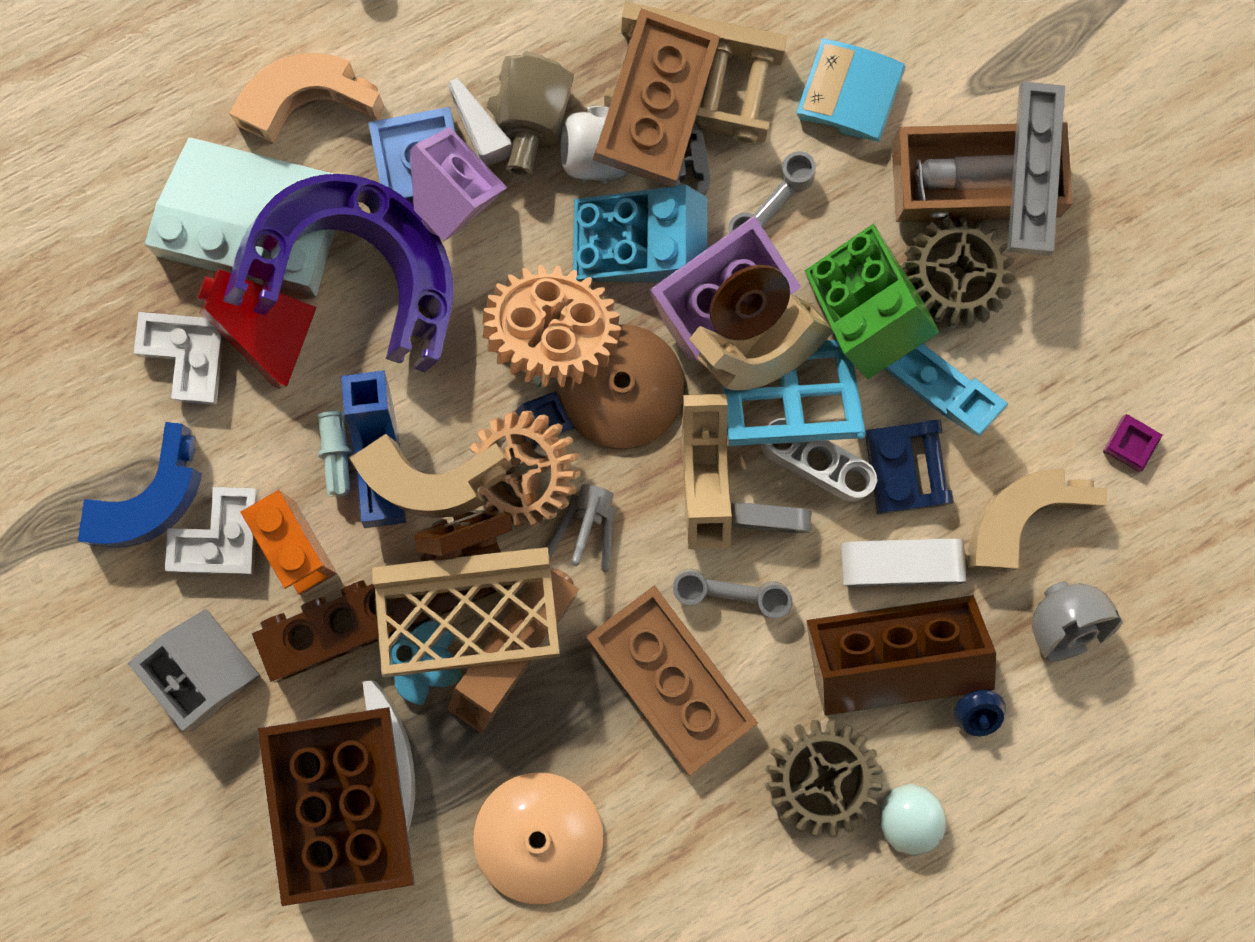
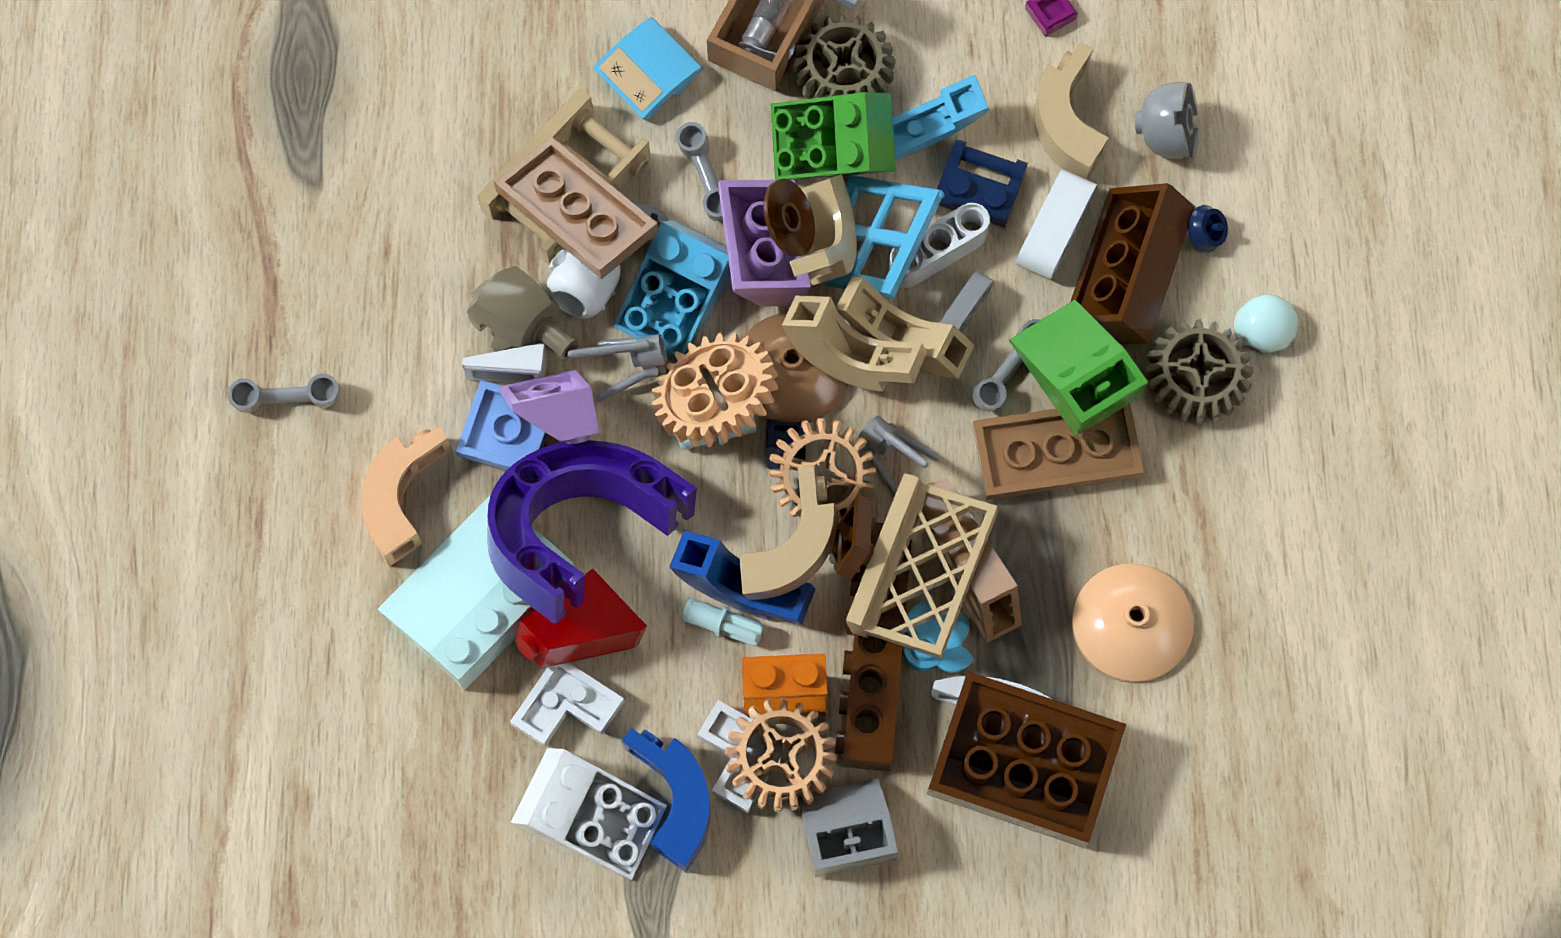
camera: 55 degrees left, 10 degrees down
none -> white slope [511,748,667,880]
none -> light grey plant [568,334,668,402]
none -> light nougat gear [725,699,837,812]
none -> tan arch [782,295,927,391]
none -> bright green slope [1009,300,1148,437]

